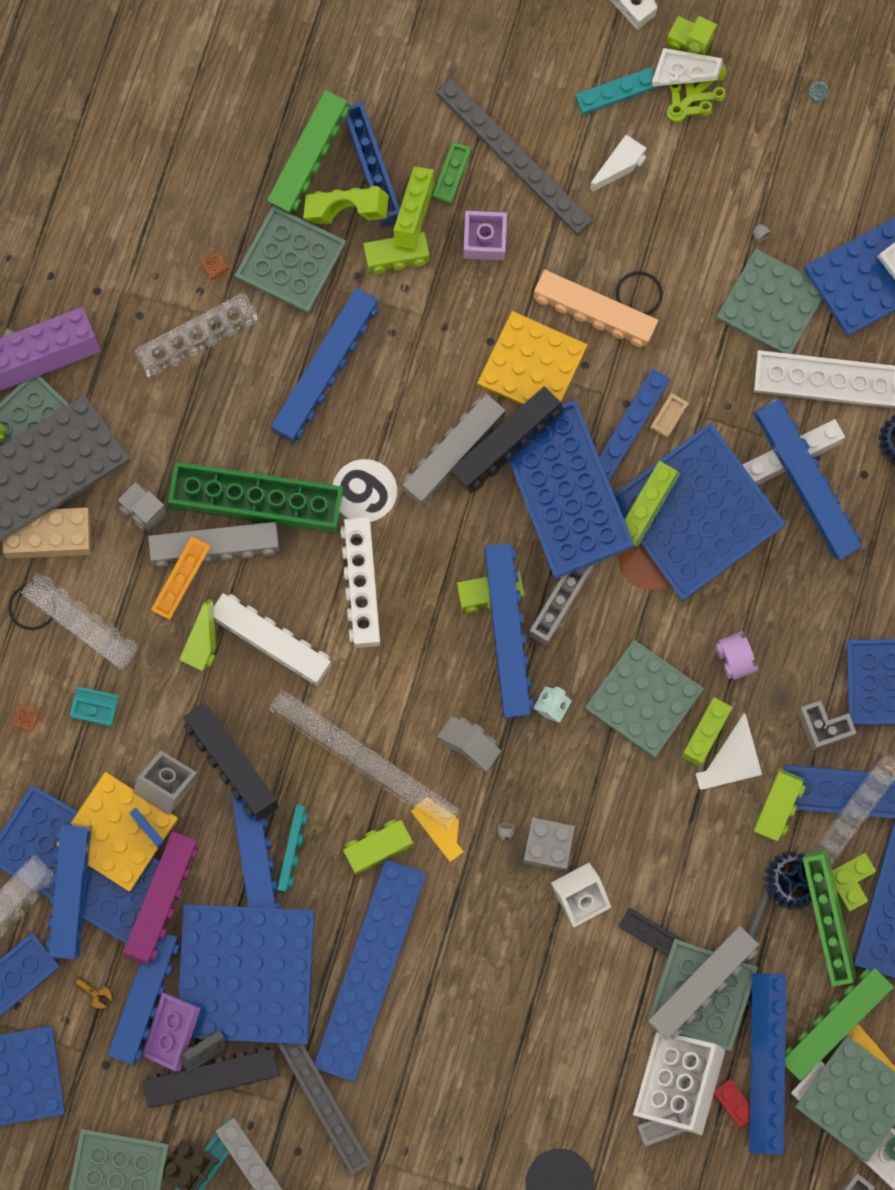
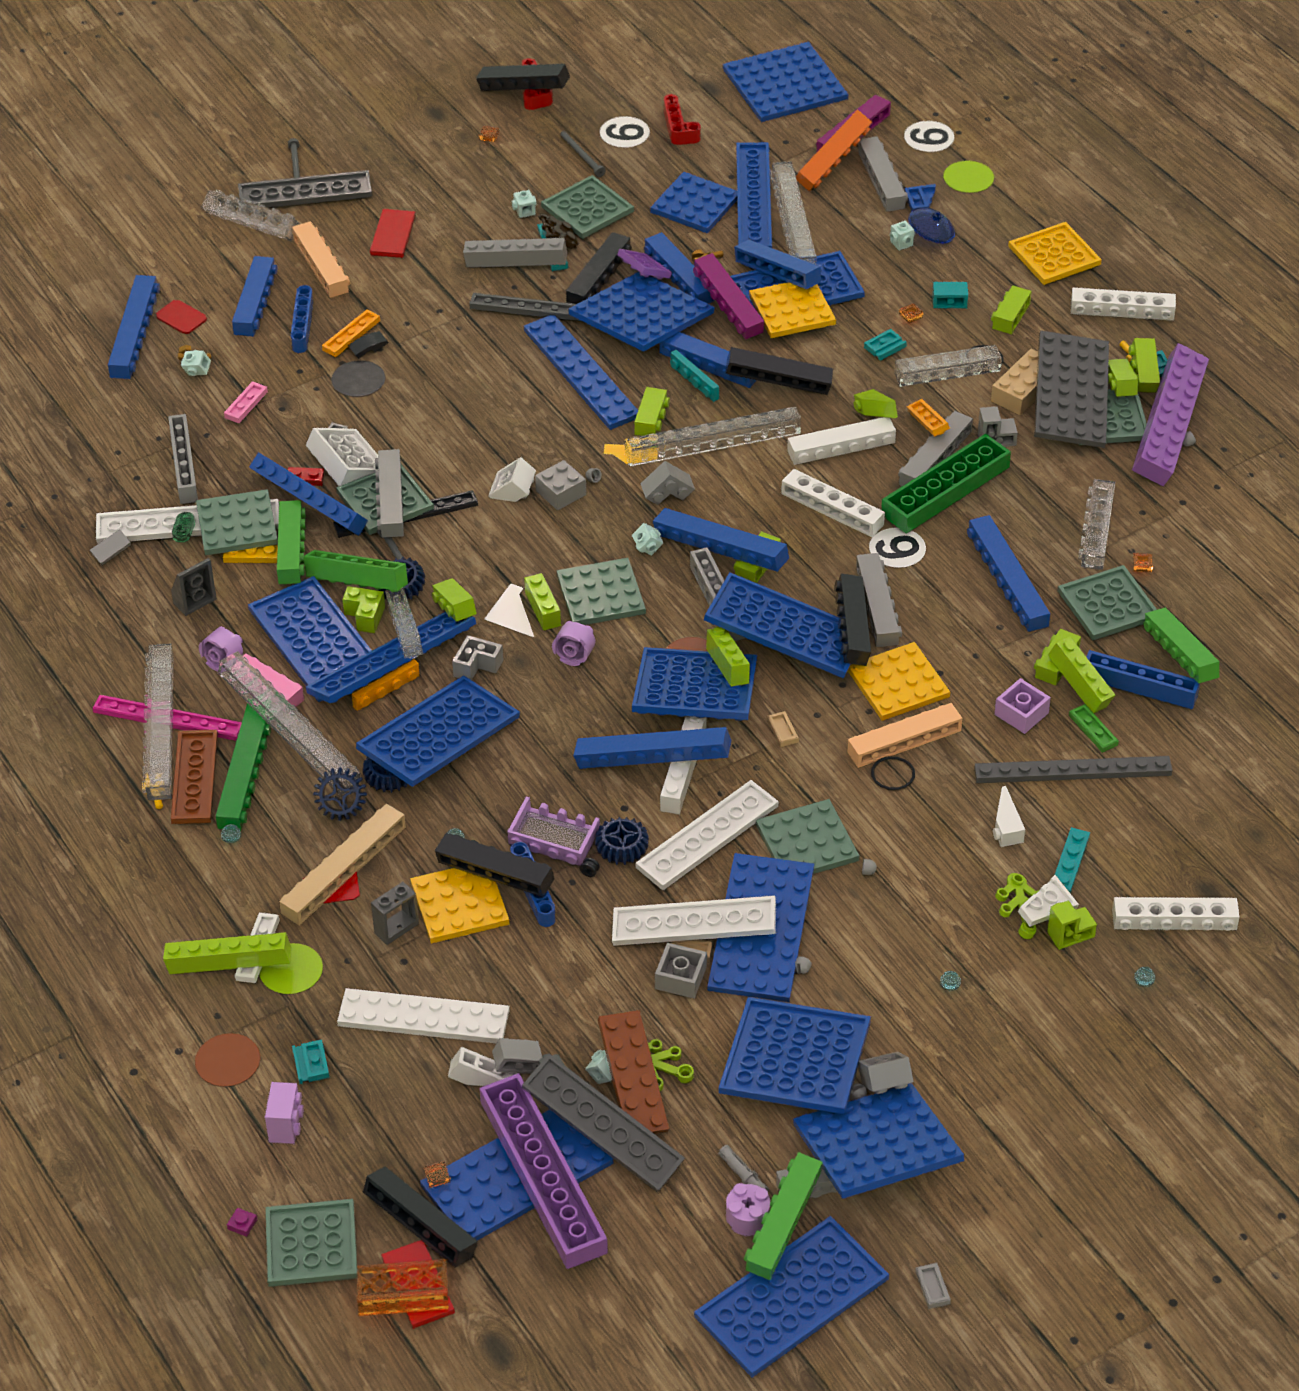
camera: 135 degrees right, 30 degrees down
blue tile [129,808,165,849] -> none
light grey brick [133,750,197,815] -> none
dark grey plate [183,1031,225,1072] -> none
lime arch [303,186,389,225] -> none
blue plate [599,368,670,482] -> none

